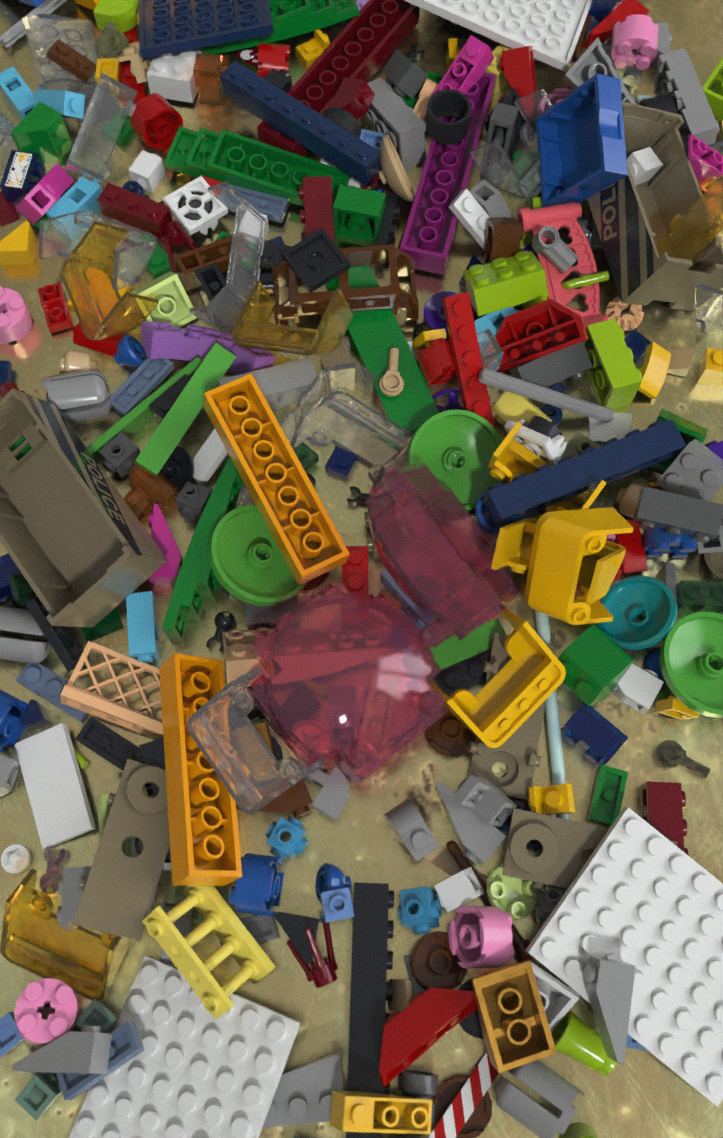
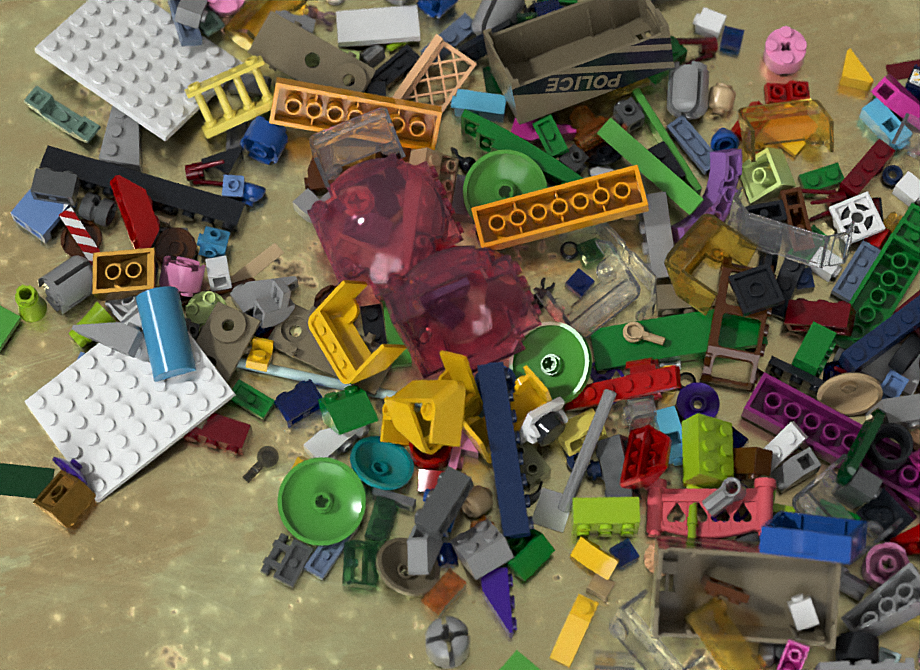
camera: 105 degrees right, 0 degrees up
clear blue slope [20,699,52,731] -> none
clear windscreen [38,210,157,290] -> none
dark azure brick [265,816,308,860] -> none
yellow slope [329,1090,432,1134] -> none
light grey brick [384,799,440,862] -> none
none -> dark azure brick [136,286,197,382]
none -> light grey slope [360,45,386,68]
none -> green plate [532,114,570,159]
none -> reddish brown plate [700,574,750,605]
none -> dark green tile [835,408,886,487]

